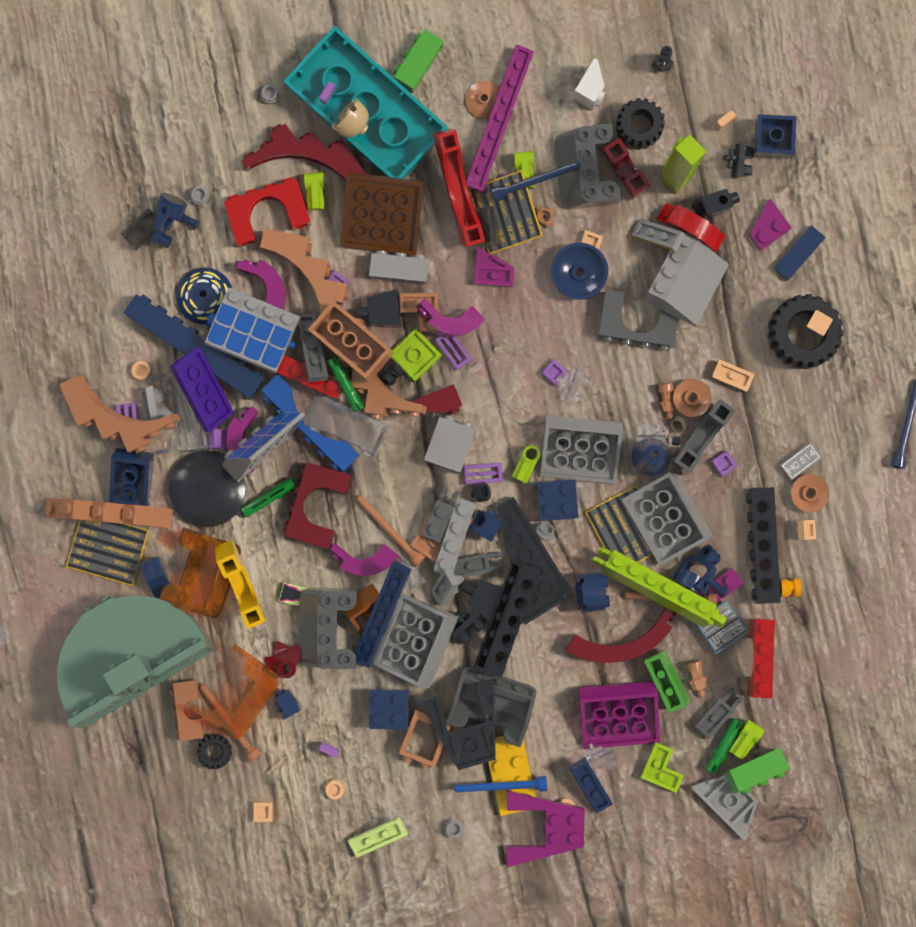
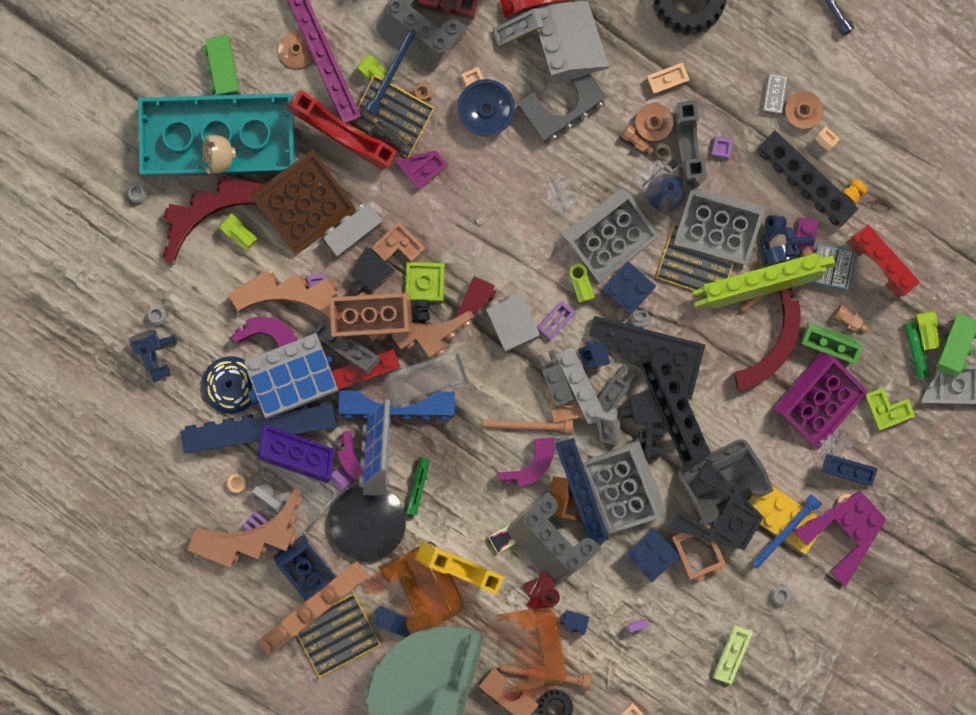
camera: 40 degrees left, 0 degrees up
clear smoke hinge [121,208,156,251] -> none
red arch [224,177,311,248] -> none
dark red arch [283,462,352,549] -> none
medium lavender tile [319,82,336,105] -> none
light nougat tile [325,780,345,800] -> none
green pin [327,356,364,413] -> none
magenta arch [415,298,485,338] -> none
medium lavender tile [434,336,472,371] -> none
black tile [471,482,491,502] -> none
medium lavender tile [541,359,568,386] -> none
dark blue brick [575,572,610,613] -> none
dark grey hinge [694,687,743,739] -> none

